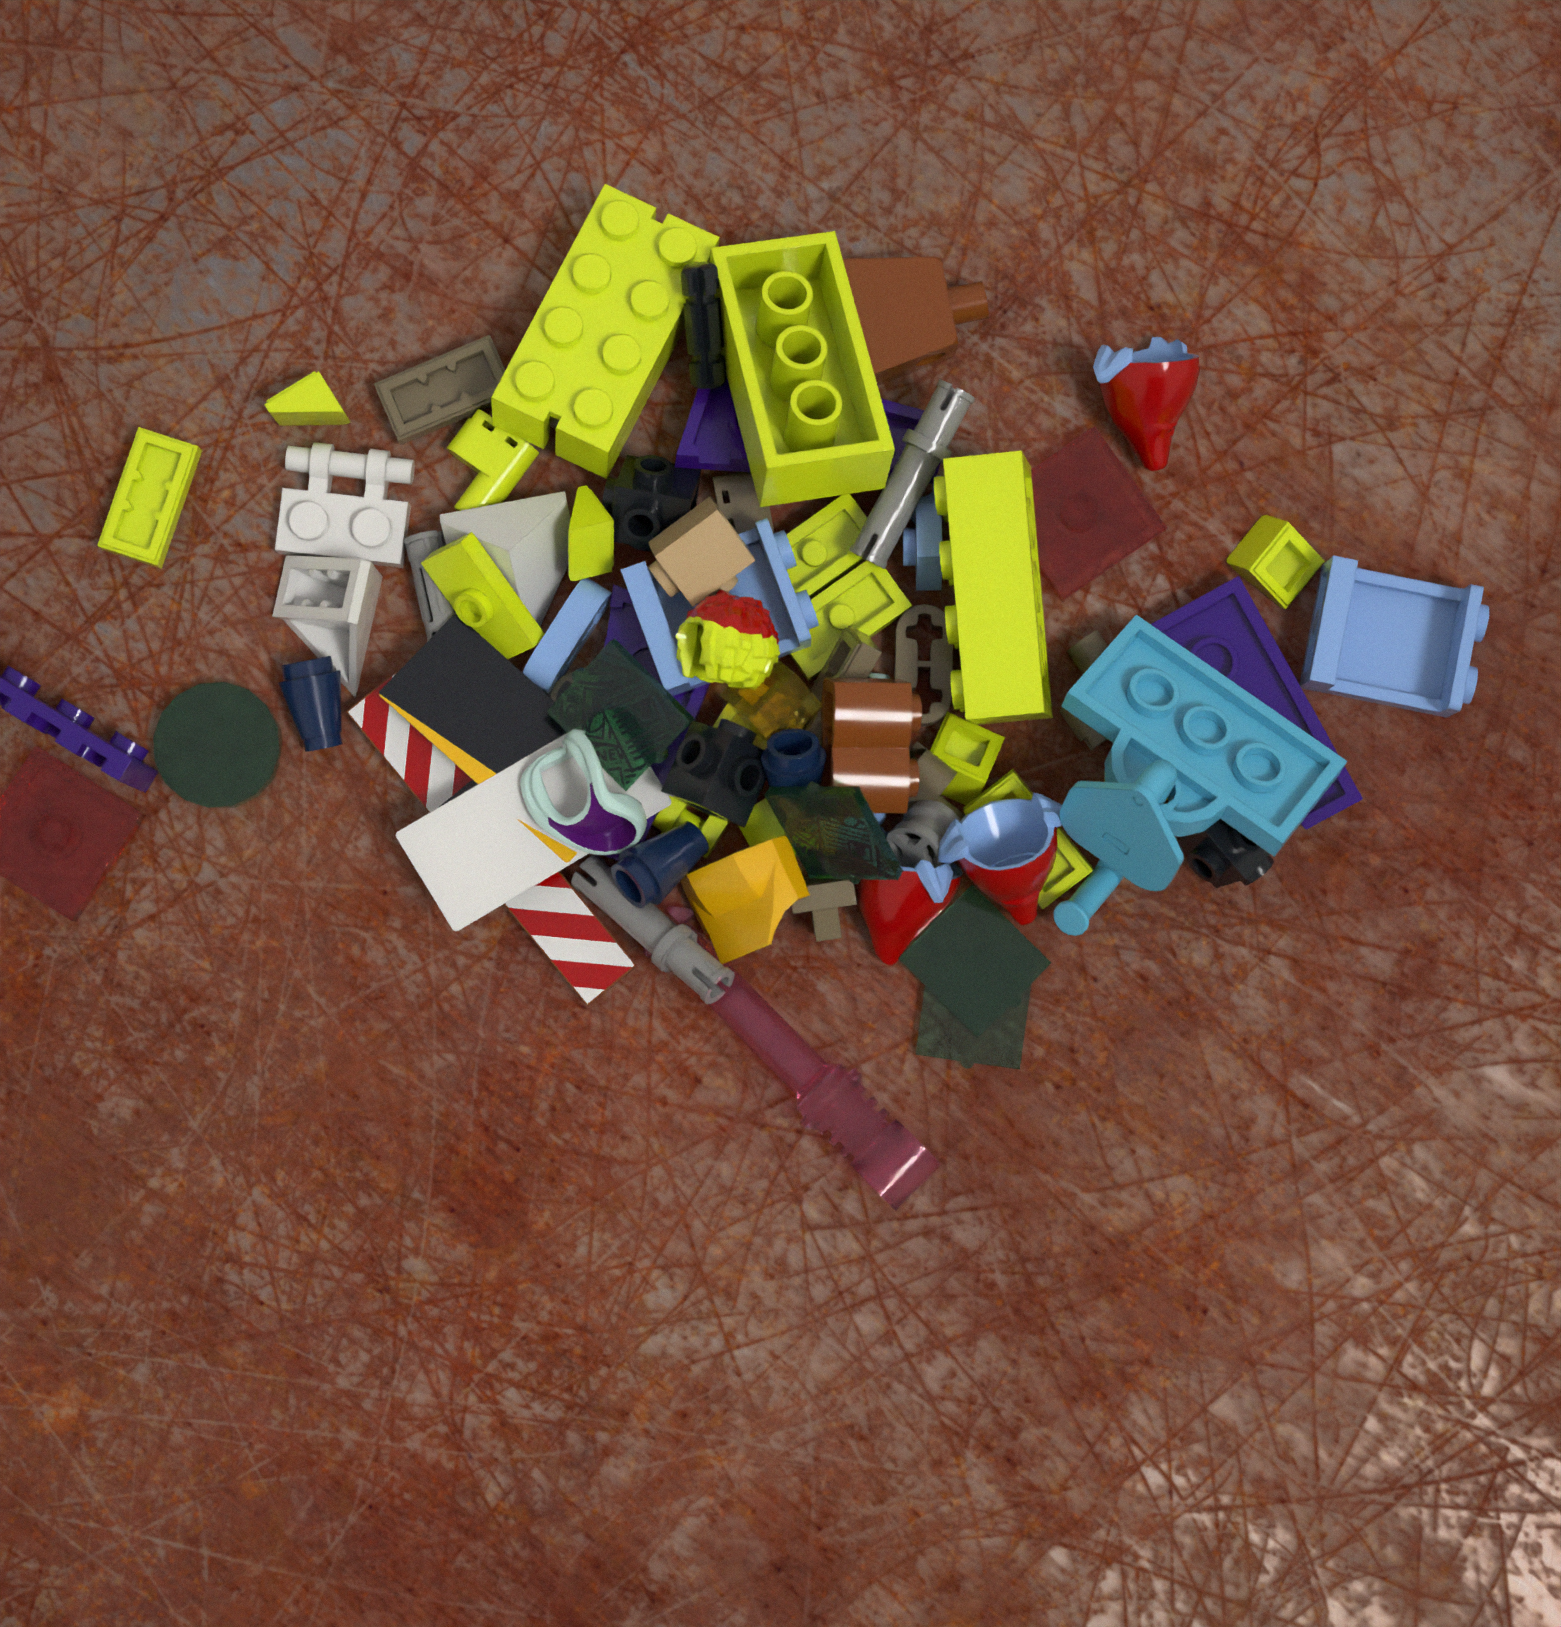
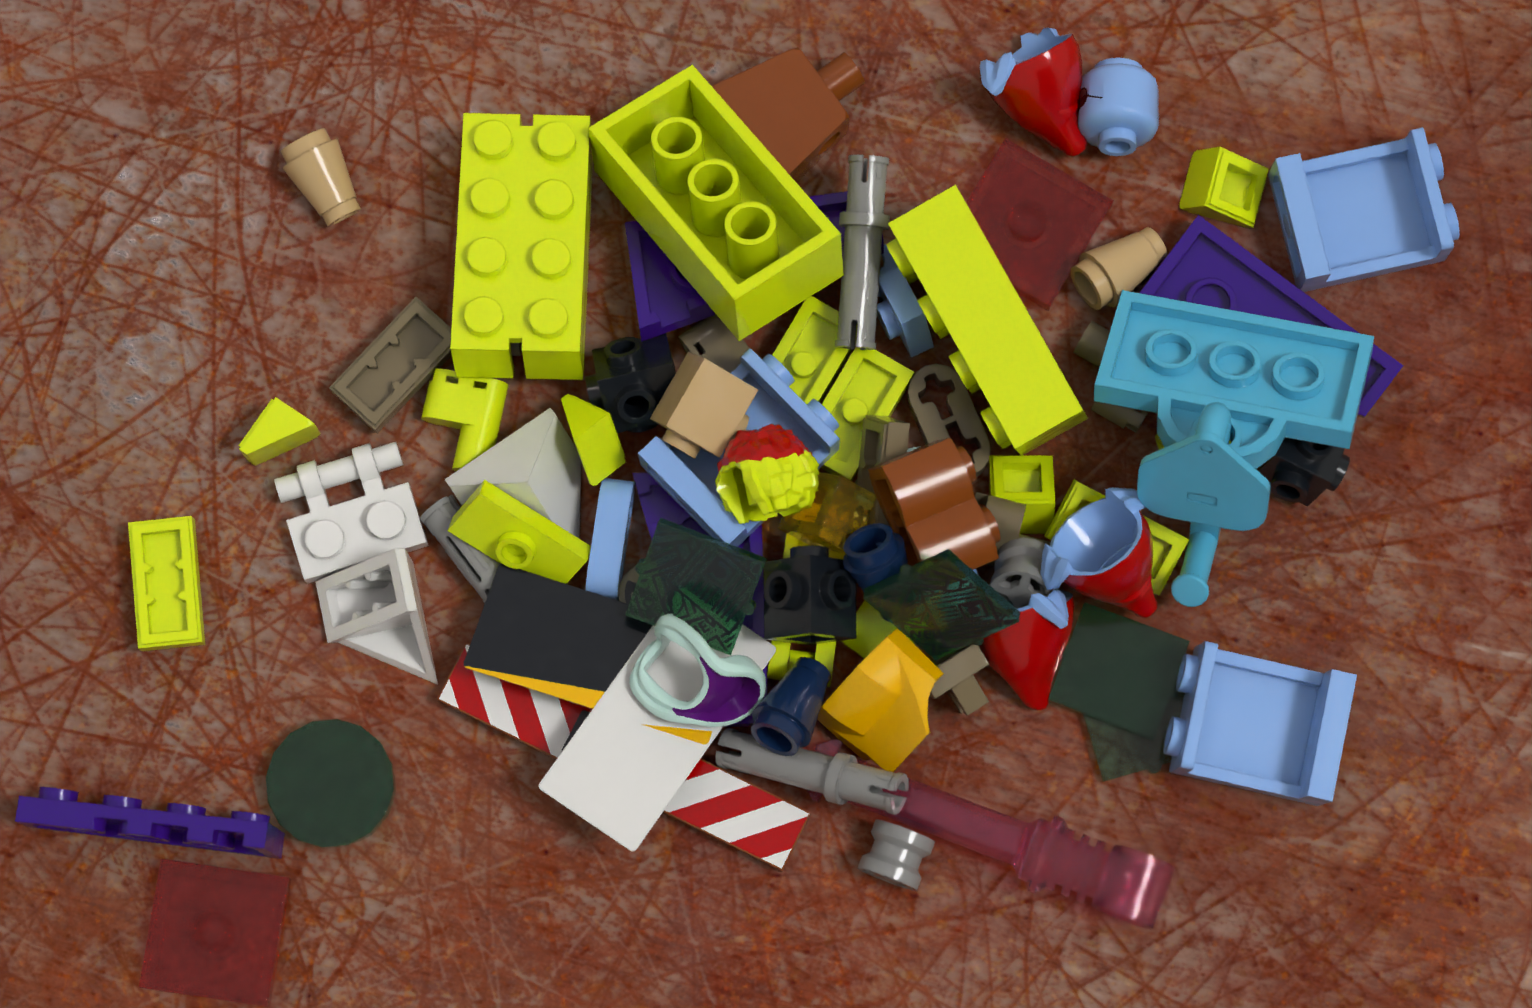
camera: 20 degrees left, 5 degrees down
dark blue cone [278,656,343,752] -> none
black axle [681,262,726,389] -> none
none -> tan cone [280,128,361,227]
none -> light grey wheel [857,819,935,891]
none -> tan cone [1071,227,1168,310]
none -> light blue head [1078,57,1159,156]
none -> light blue panel [1163,641,1357,806]

